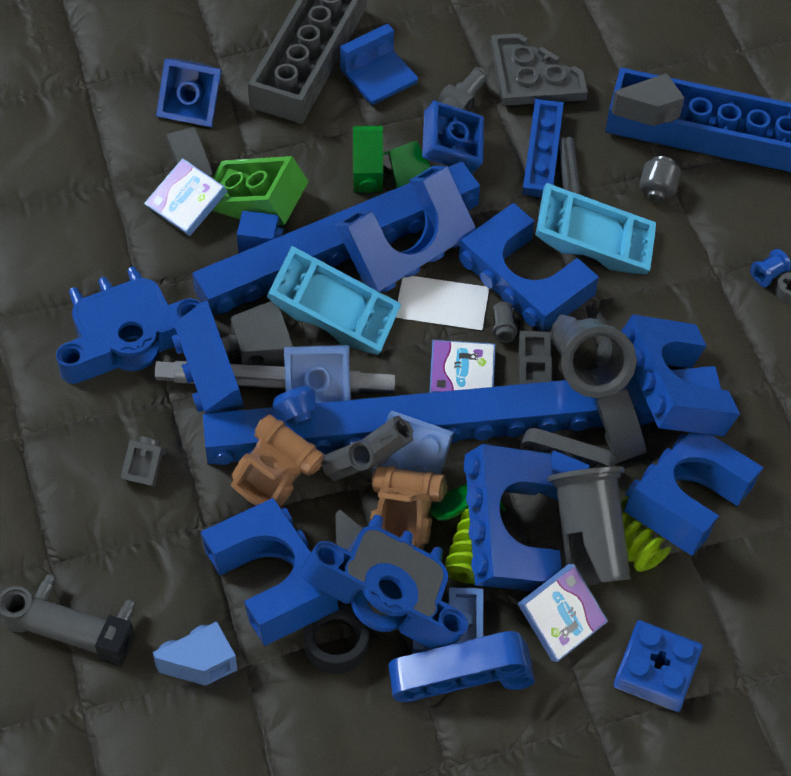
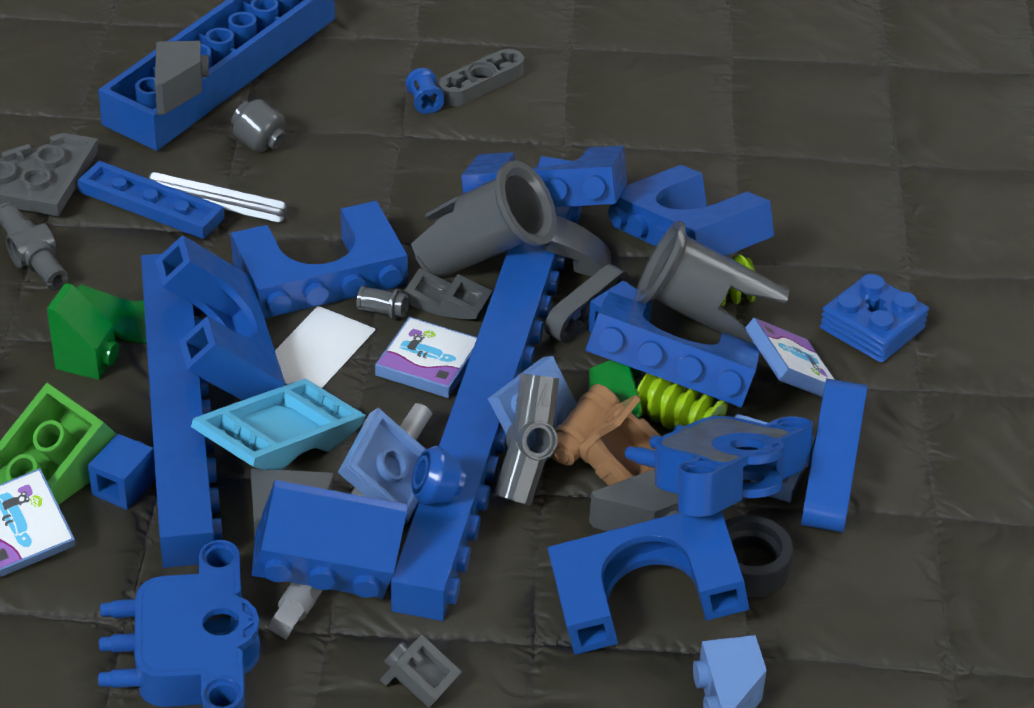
camera: 70 degrees left, 15 degrees down
medium nougat piece [230,414,325,507] -> none
blue brick [422,100,484,173] -> none
medium azure slope [535,183,656,274] -> none

